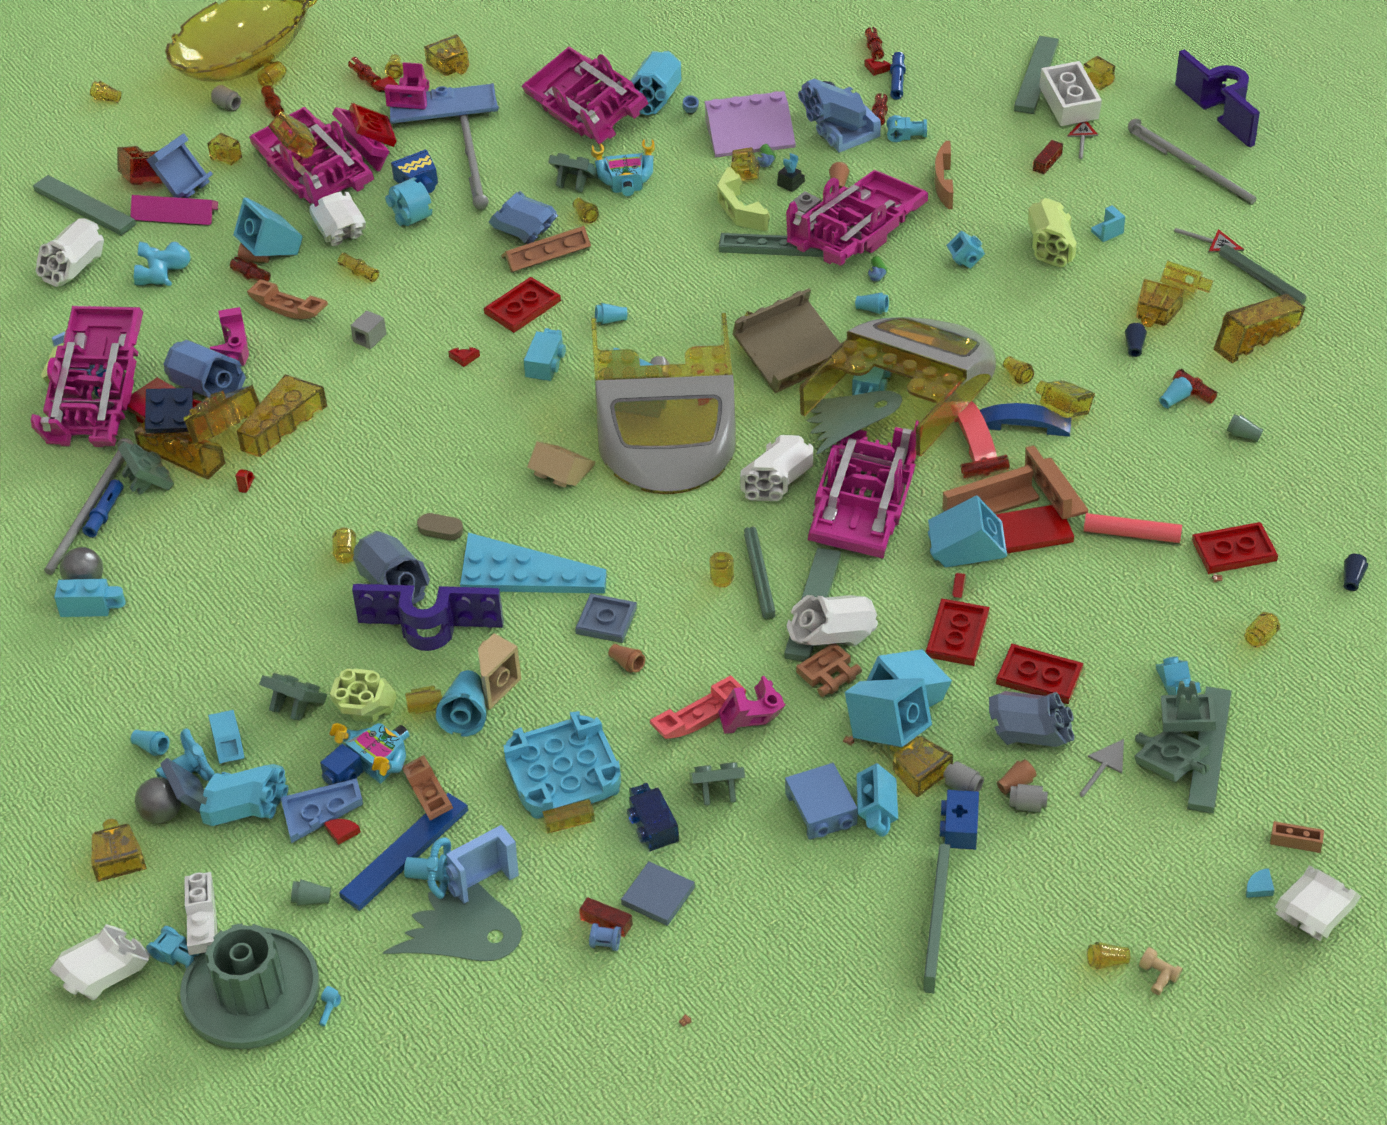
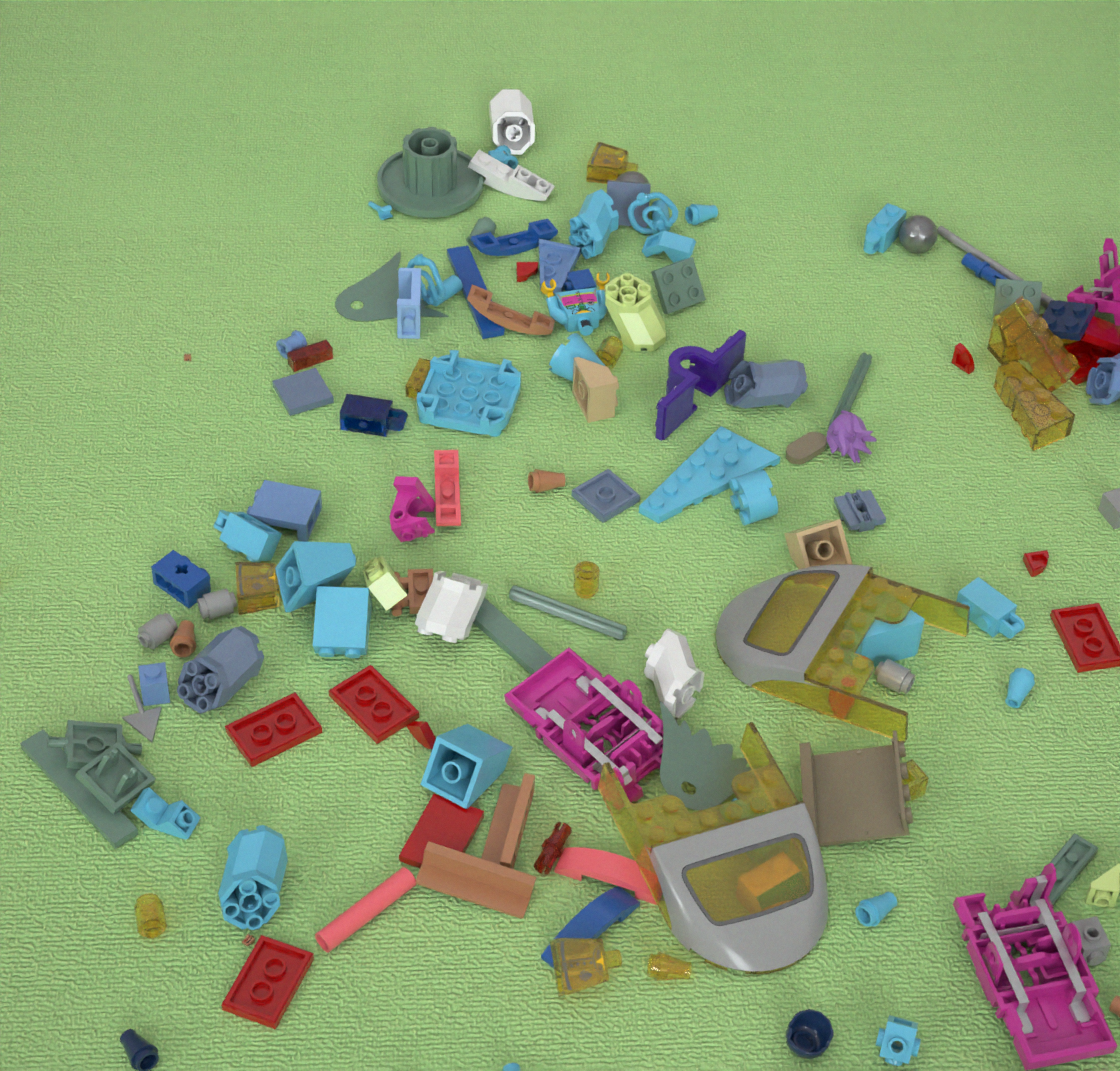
camera: 120 degrees right, 0 degrees up
clear yellow brick [332,527,356,564] -> none
sand green plate [689,762,745,806] -> none
arm [868,256,887,281] -> none
sand green tile [923,844,950,994] -> none
none -> medium blue brick [138,662,170,706]
none -> medium azure brick [218,825,288,930]
none -> yellowish green slope [362,556,407,611]
none -> blue slope [471,218,558,256]
none -> medium azure brick [729,469,778,526]
none -> dark blue hair [785,1009,834,1059]
none -> medium lavender hair [826,410,877,463]
none -> sand green axle [828,352,872,428]
none -> sand blue piece [834,490,886,532]

